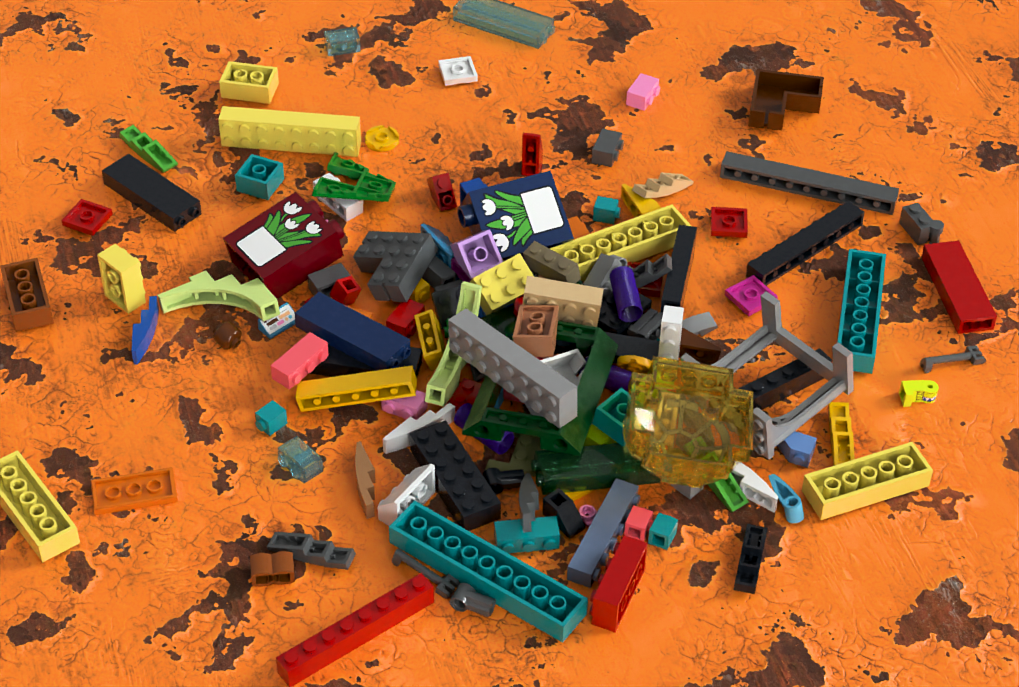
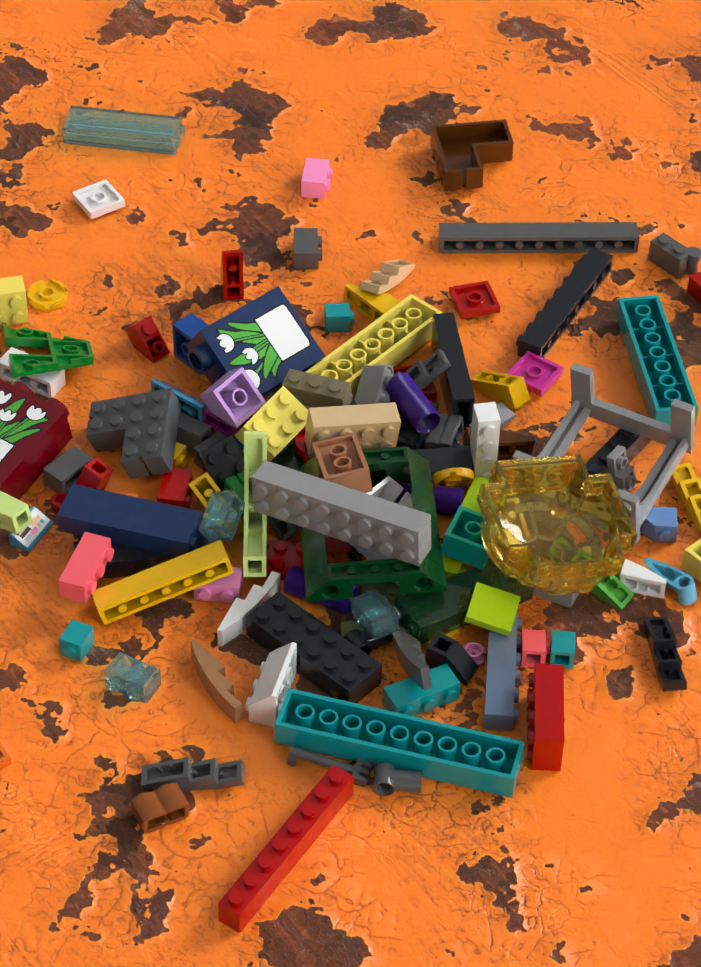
camera: 20 degrees left, 0 degrees up
none -> clear light blue brick [198,490,245,542]
none -> clear light blue brick [350,589,400,640]
none -> lime tile [464,582,521,637]
none -> yellow slope [470,370,530,410]
none -> light grey slope [606,445,637,492]

